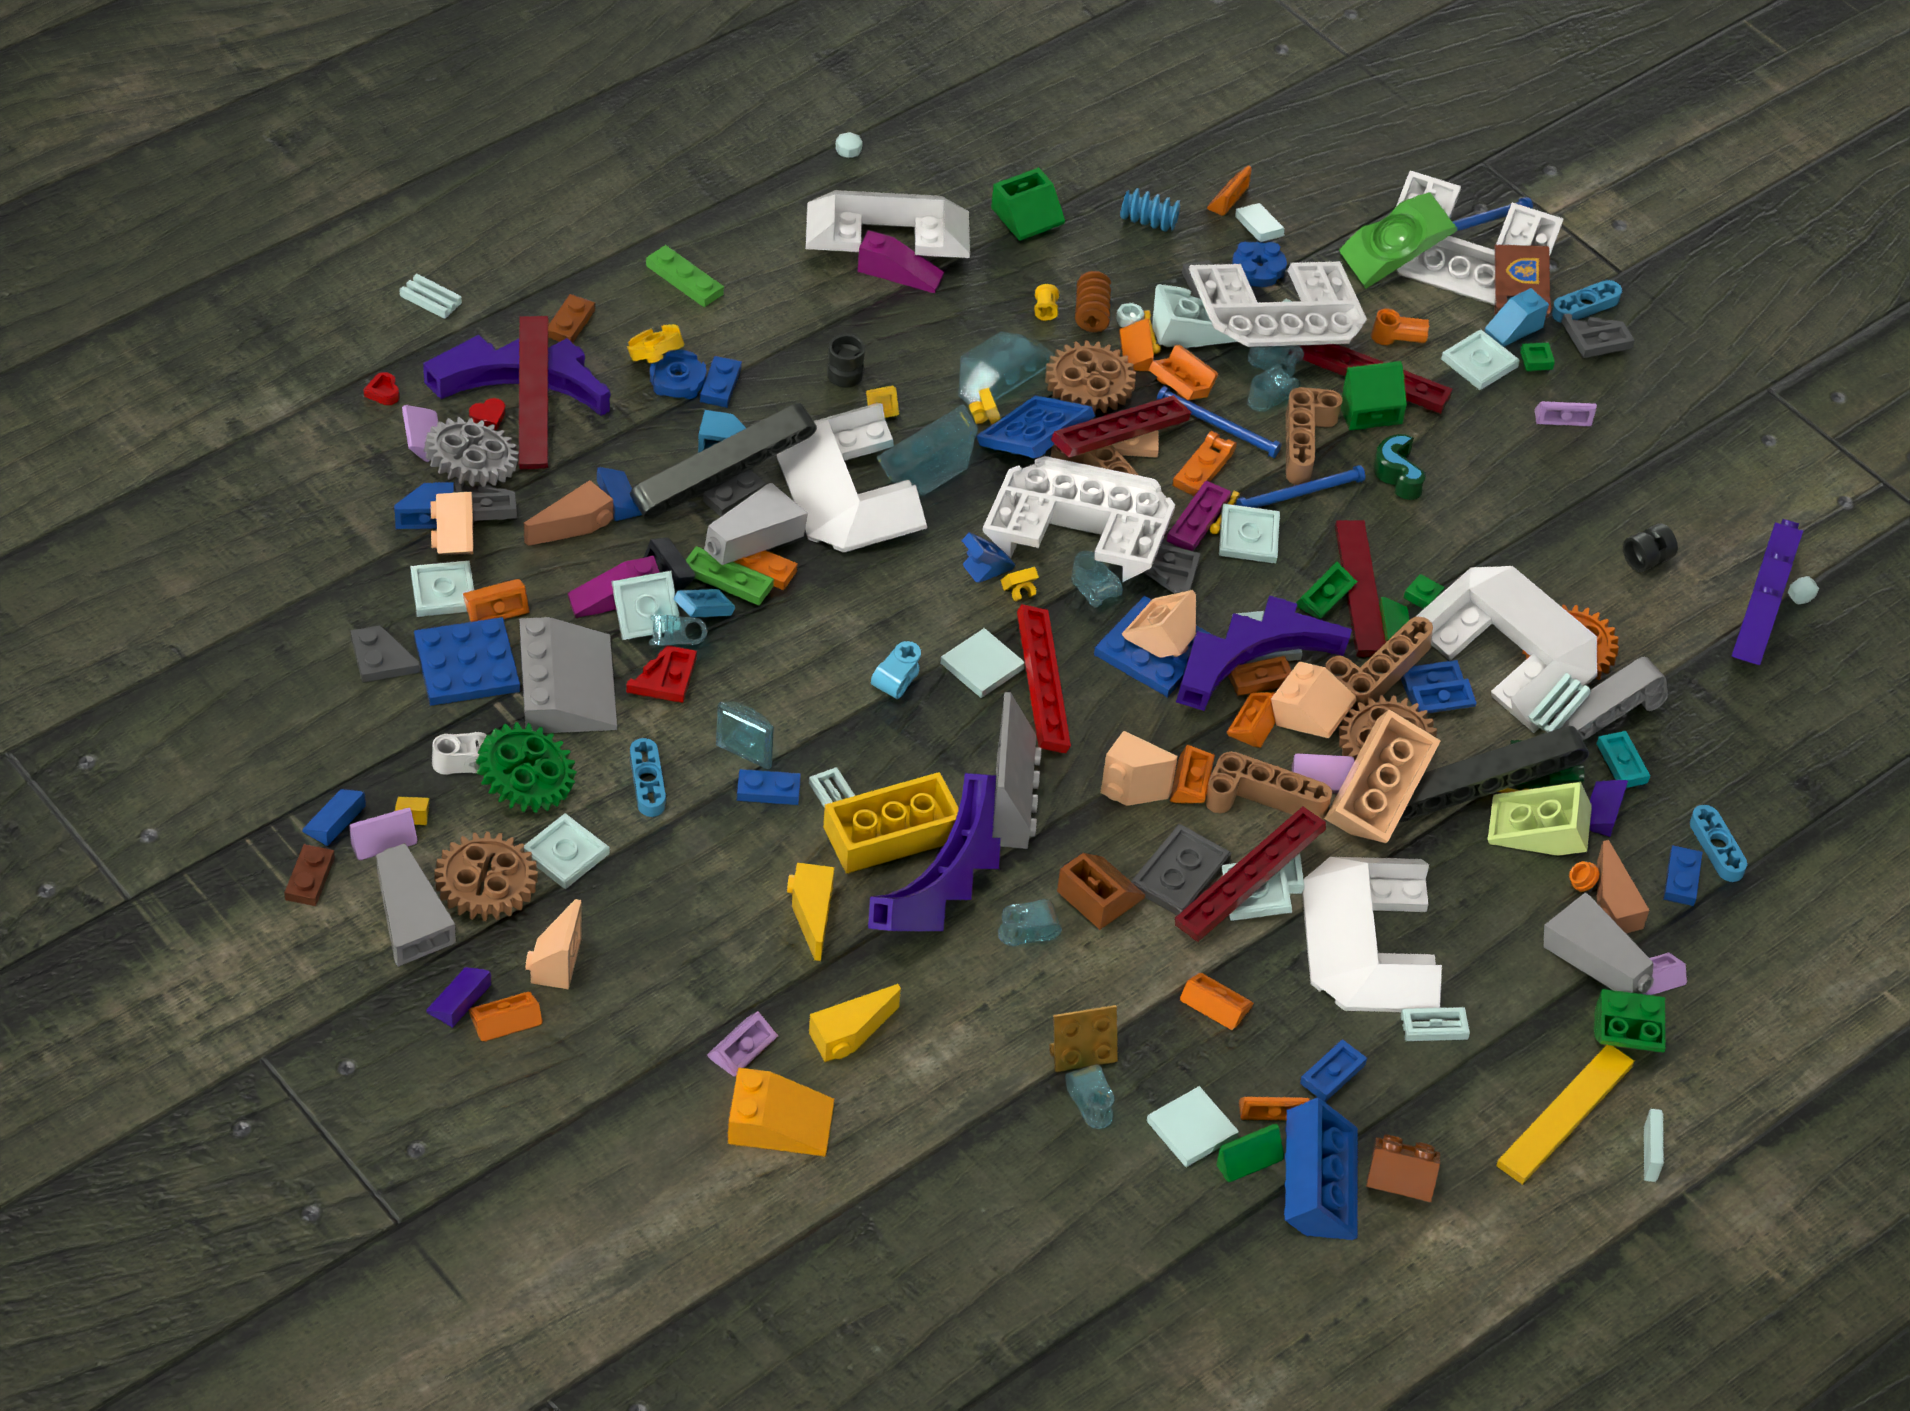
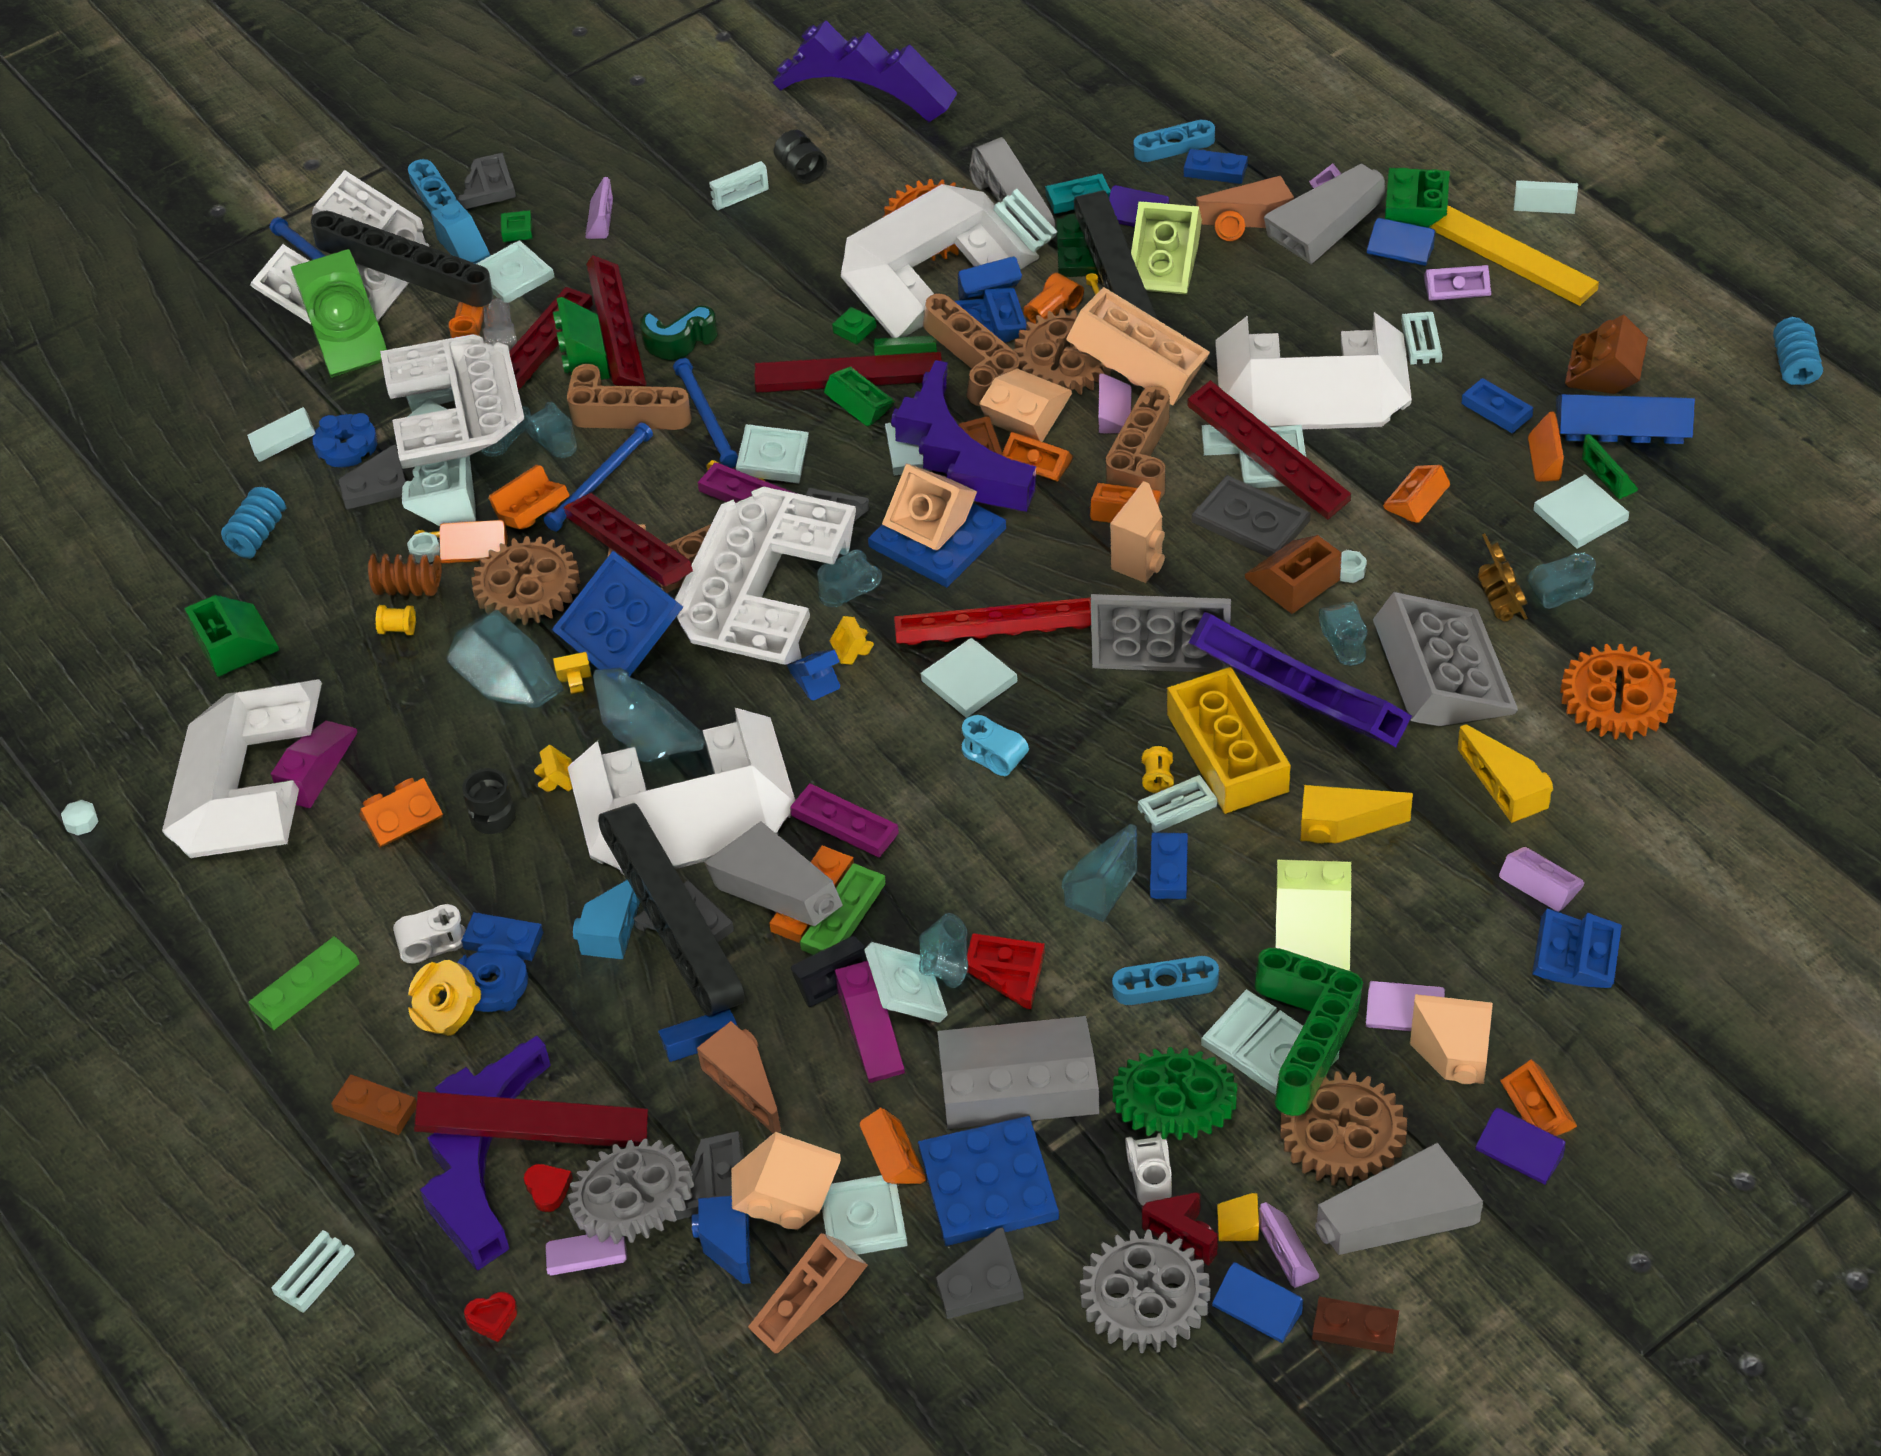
camera: 80 degrees left, 0 degrees up
dark azure plate [674,589,736,618] -> none
light orange slope [728,1067,834,1157] -> none
orange plate [1172,431,1237,496] -> none
orange slope [1207,166,1252,216] -> none
copper flag [1494,245,1551,318] -> none
none -> pearl dark grey beam [311,210,493,307]
none -> orange bracket [359,778,443,848]
none -> white piece [393,904,466,964]
none -> clear piece [483,298,517,351]
none -> dark red plate [586,255,646,387]
none -> light aqua tile [709,161,769,211]
none -> nougat slope [748,1233,868,1353]
none -> magenta plate [790,783,899,858]
none -> blue slope [958,256,1022,300]
none -> orange piece [1024,273,1084,324]
none -> light grey gear [1080,1229,1211,1353]
none -> yellow bush [1142,746,1174,793]
none -> dark red slope [1142,1193,1218,1266]
none -> light aqua tile [1201,989,1277,1065]
none -> green beam [1255,947,1363,1116]
none -> yellowish green slope [1275,860,1351,971]
none -> light aqua tile [1340,550,1367,583]
none -> lavender slope [1366,981,1445,1031]
none -> blue slope [1367,218,1435,266]
none -> light grey slope [1373,592,1518,726]
none -> lavender slope [1424,265,1491,301]
none -> blue slope [1532,908,1622,988]
none -> orange gear [1560,644,1677,740]
none -> dark azure piece [1773,317,1823,385]

